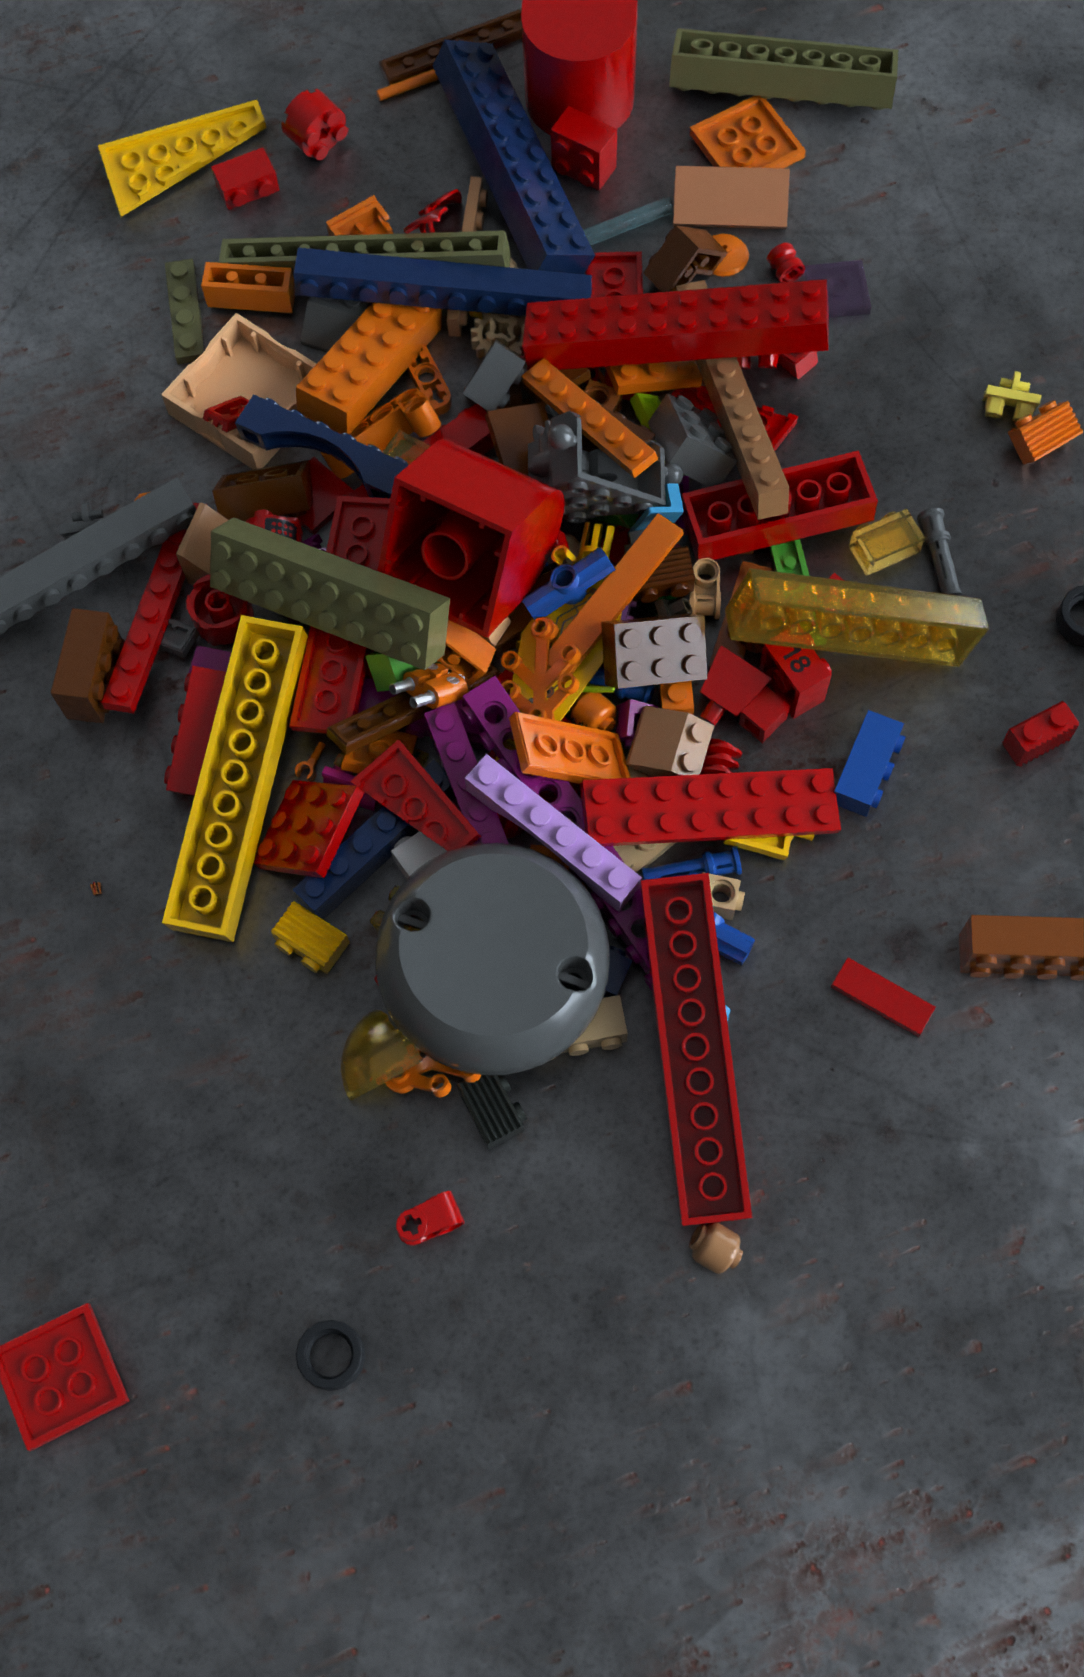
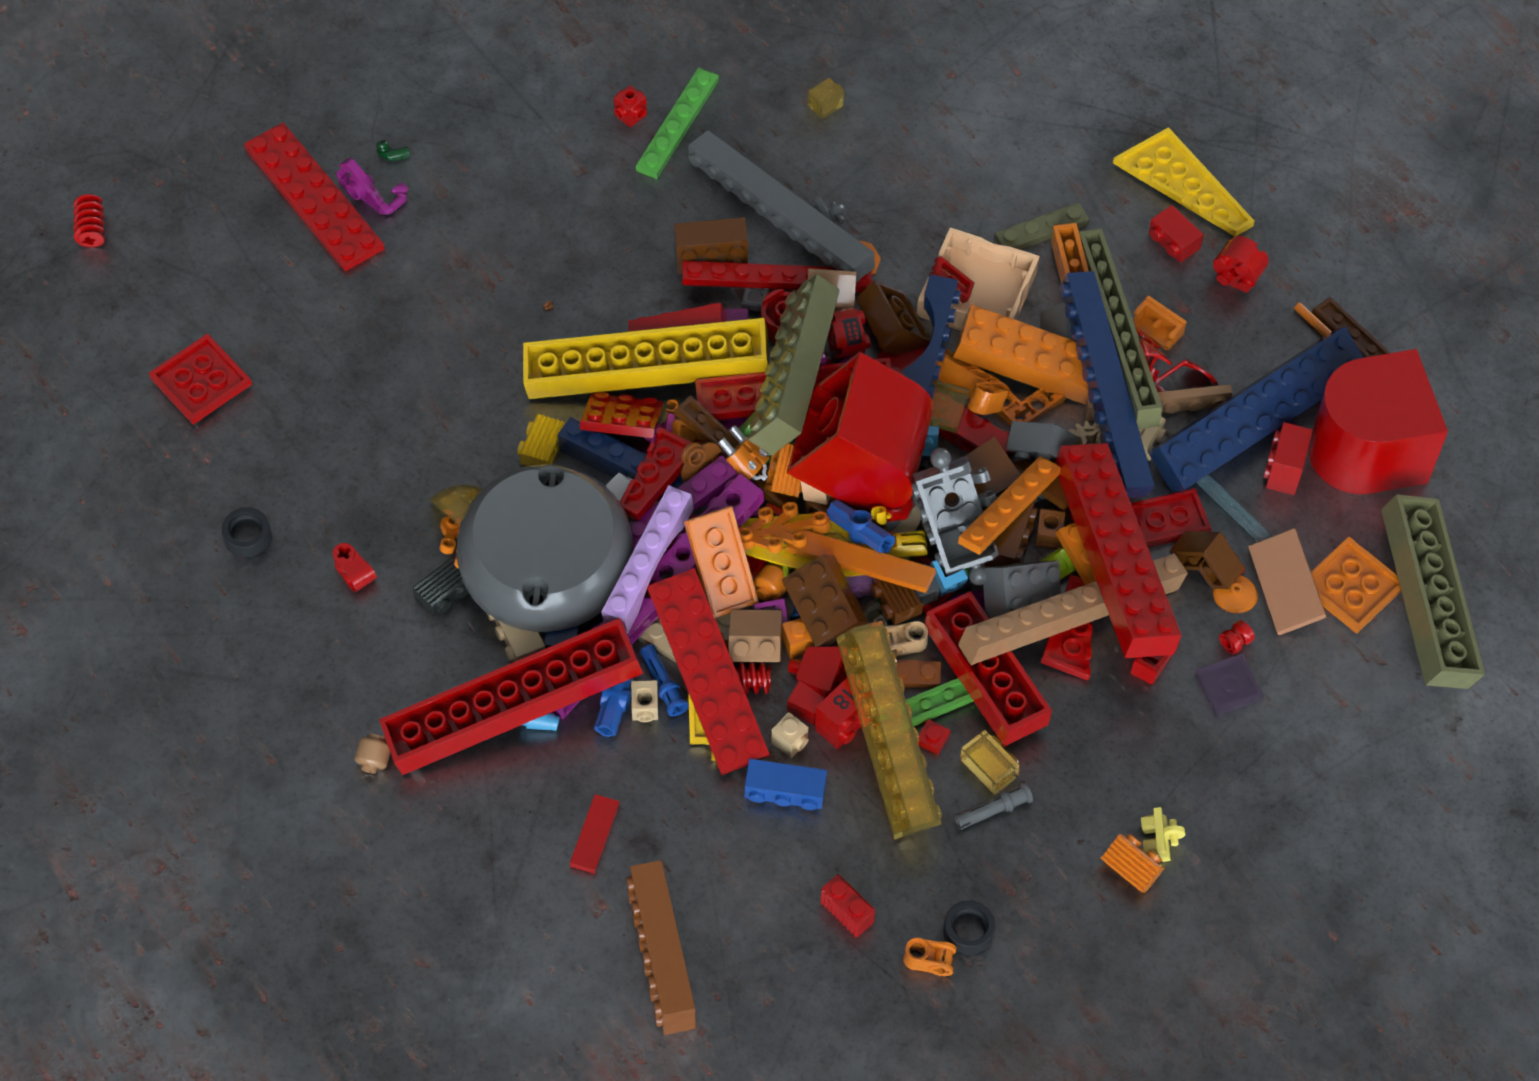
camera: 70 degrees right, 10 degrees down
none -> dark orange plate [681,442,721,483]
none -> tan brick [771,712,809,758]

